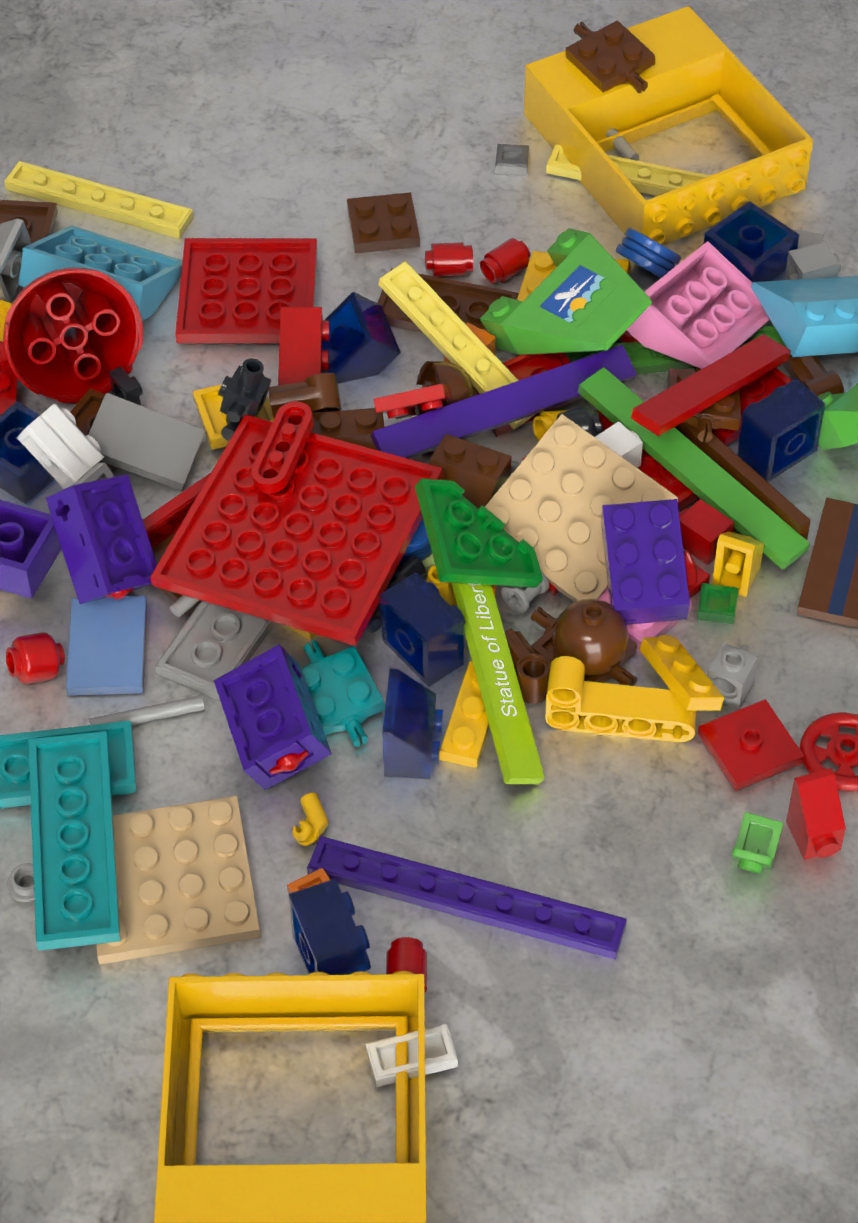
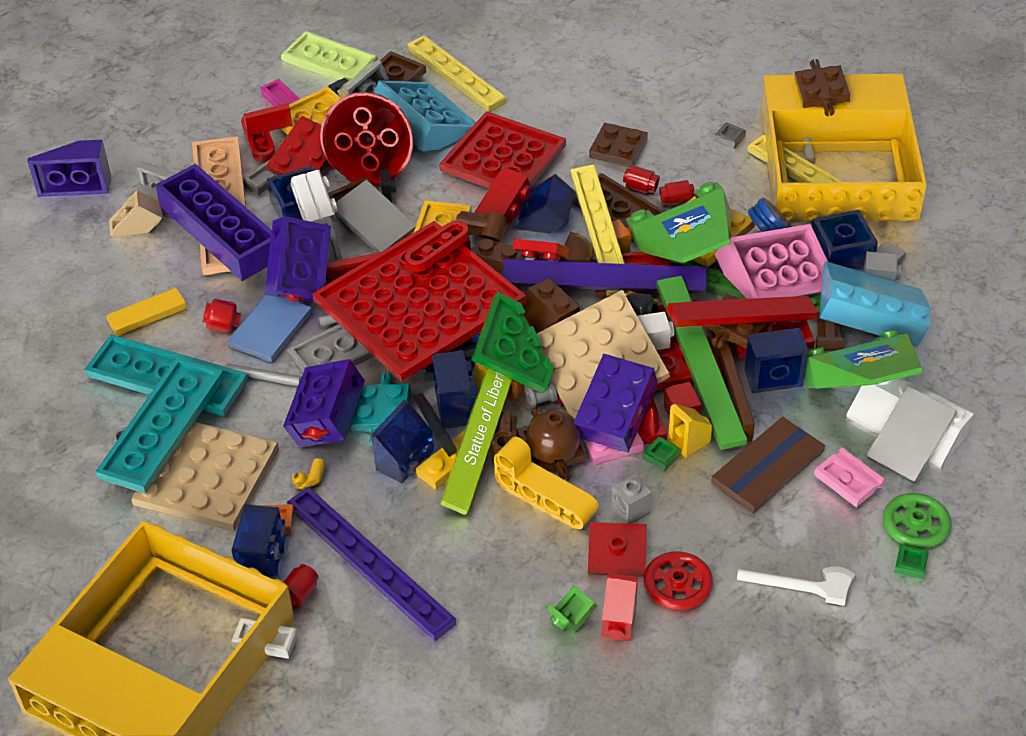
camera: 30 degrees right, 5 degrees down
black piece [218,358,272,441] -> none
yellow plate [639,635,724,710] -> none
none -> black tile [413,392,457,457]

